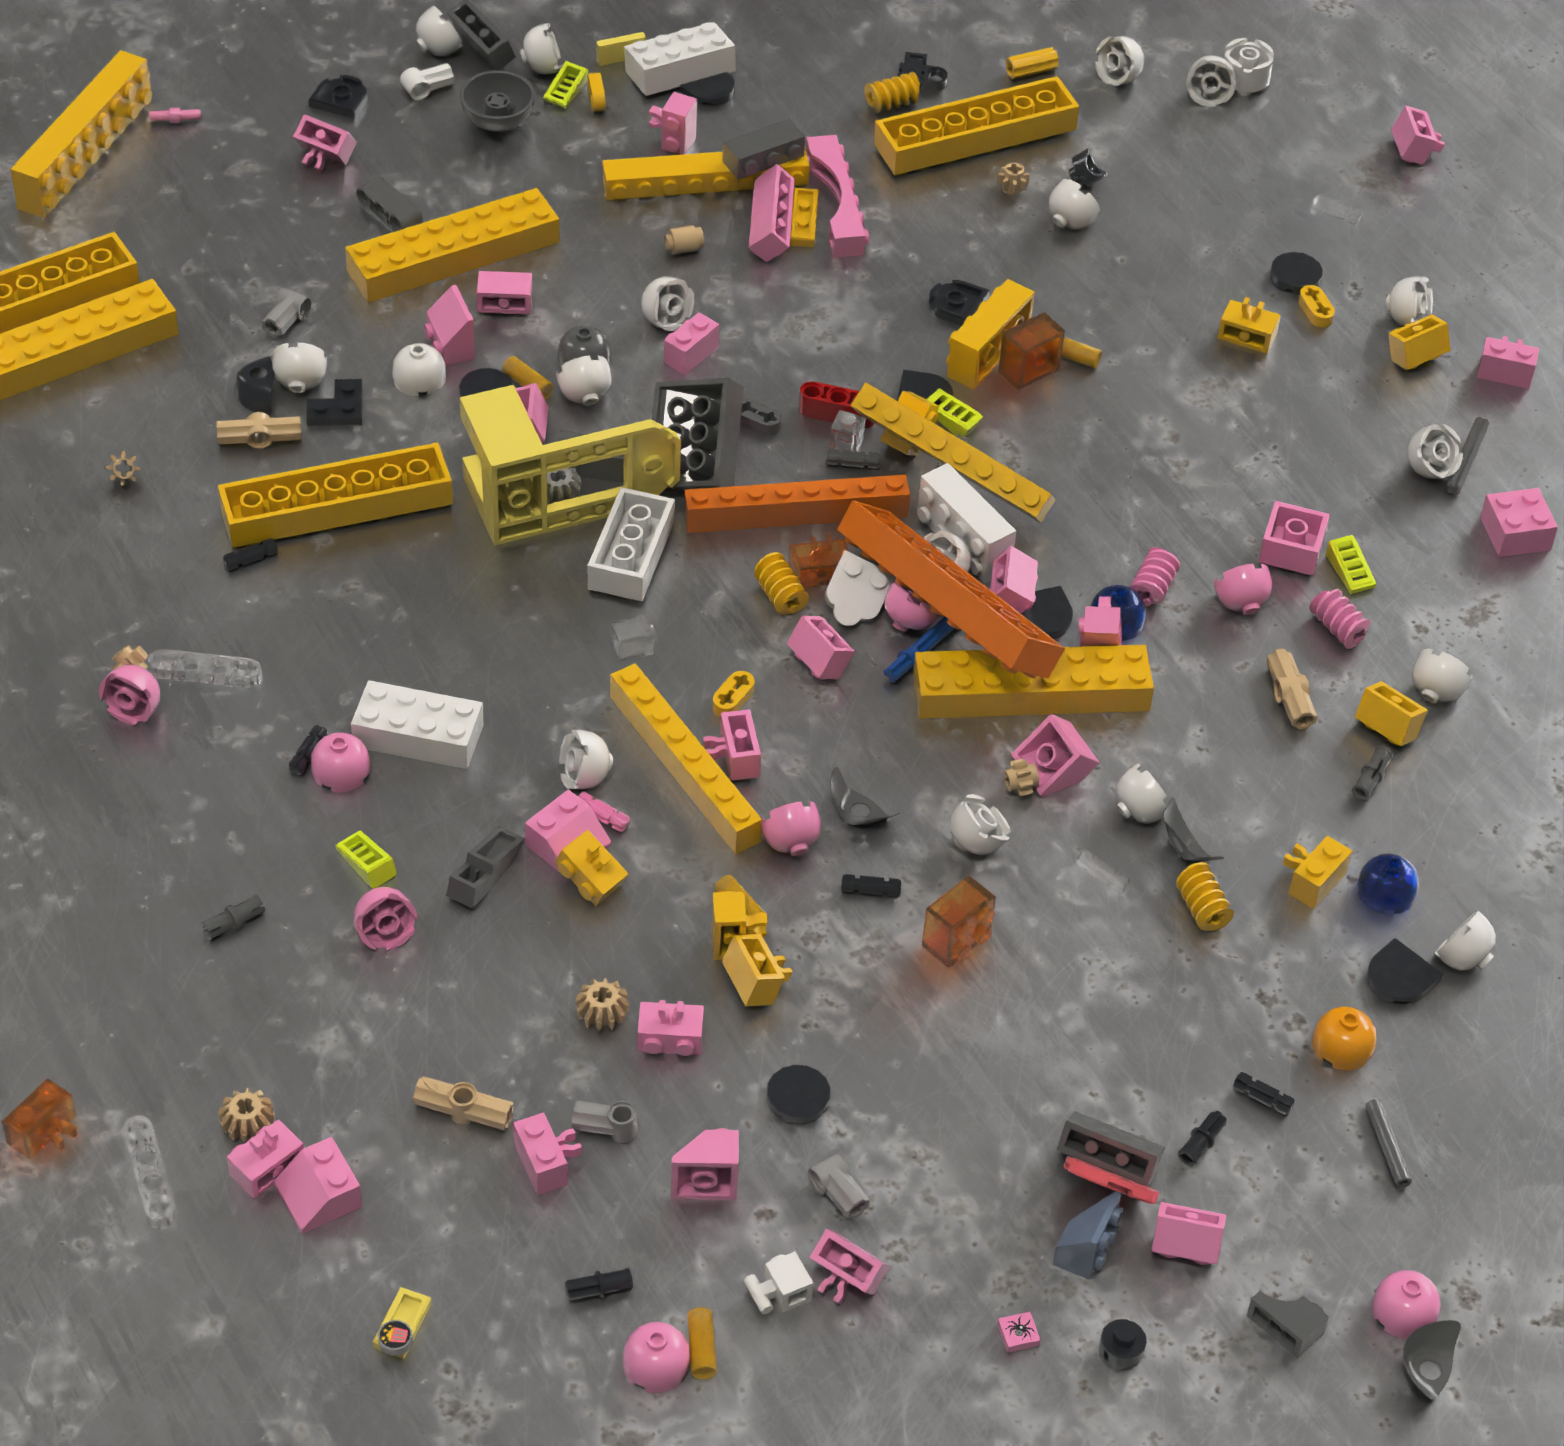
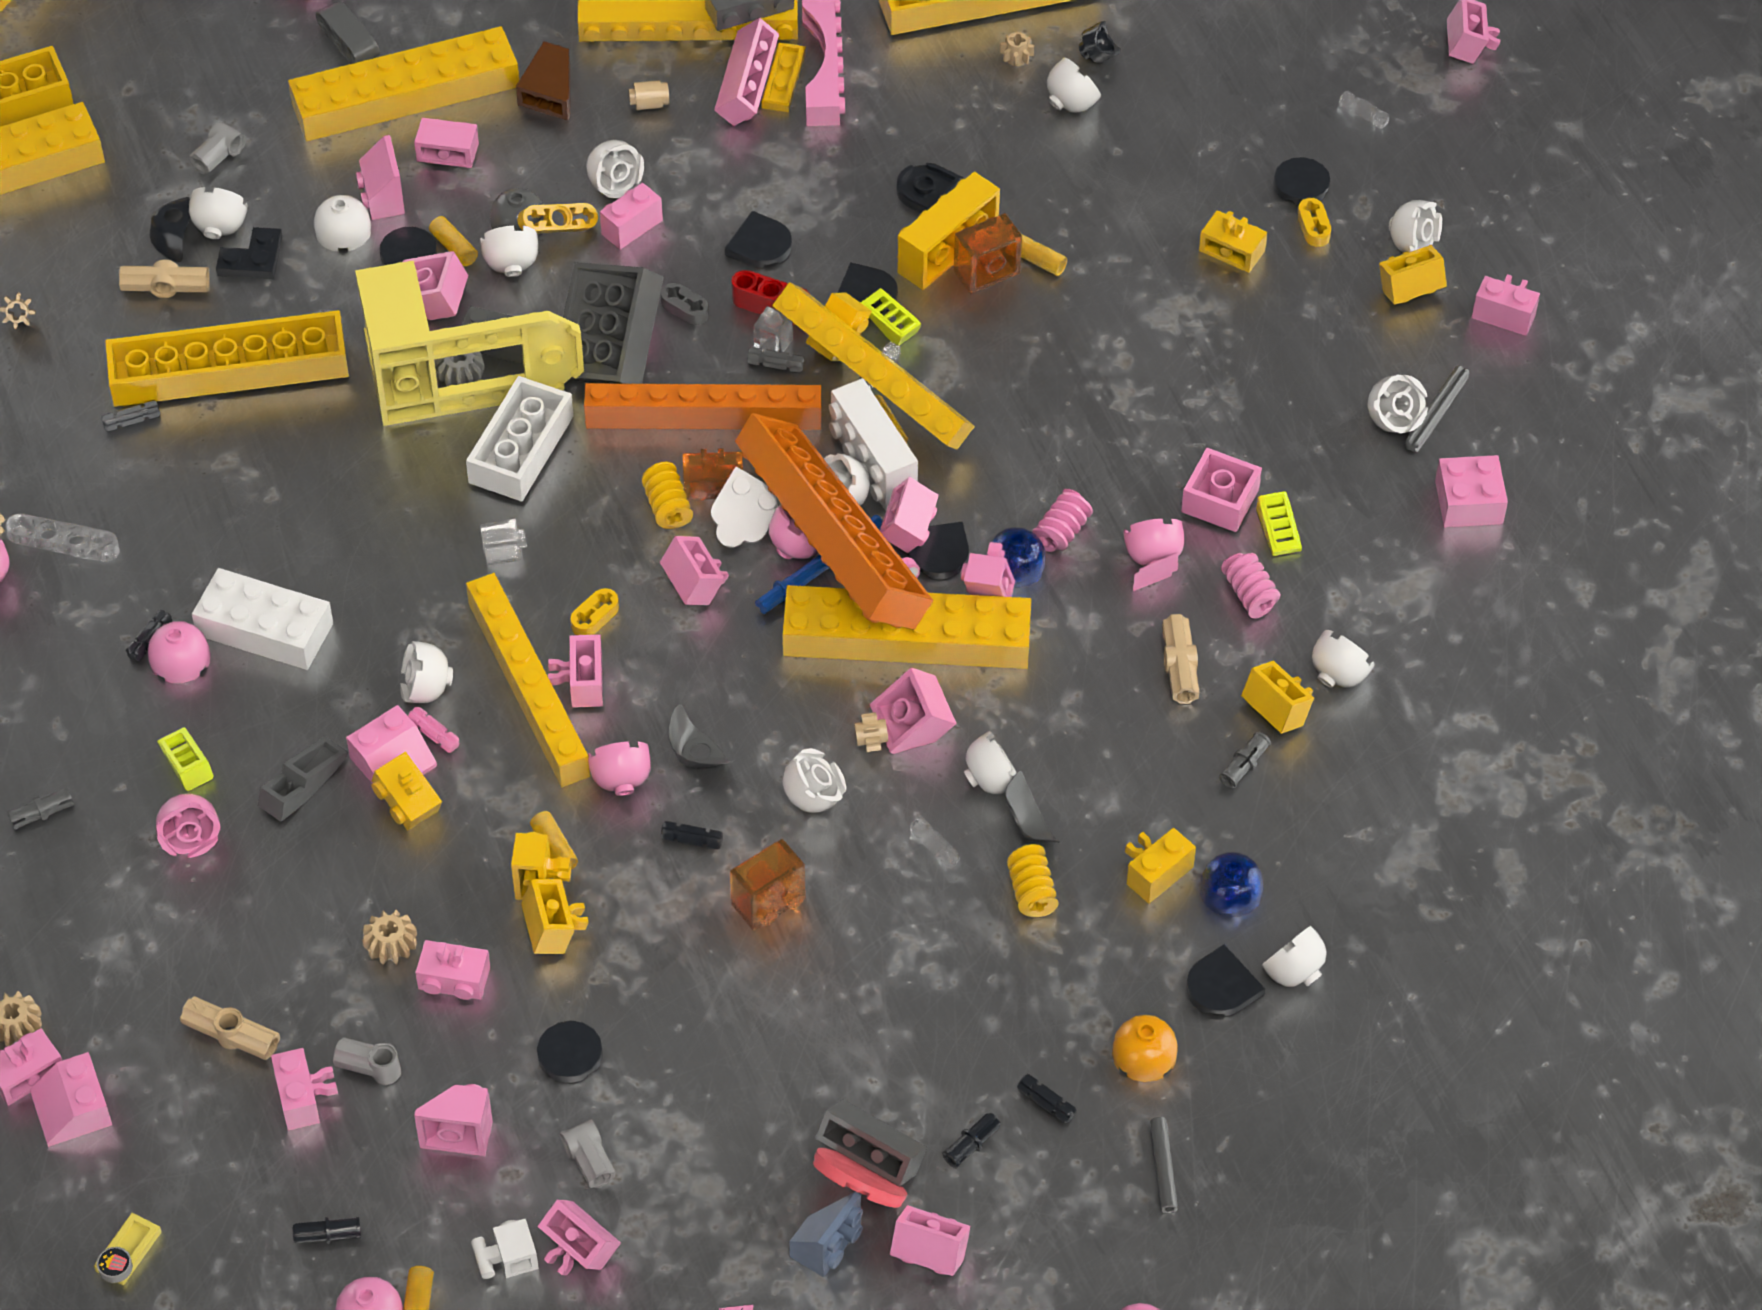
camera: 10 degrees right, 5 degrees up
none -> reddish brown slope [516,41,570,121]
none -> yellow beam [517,203,598,233]
none -> black tile [725,211,792,268]
none -> bright pink sticker [1133,552,1178,591]

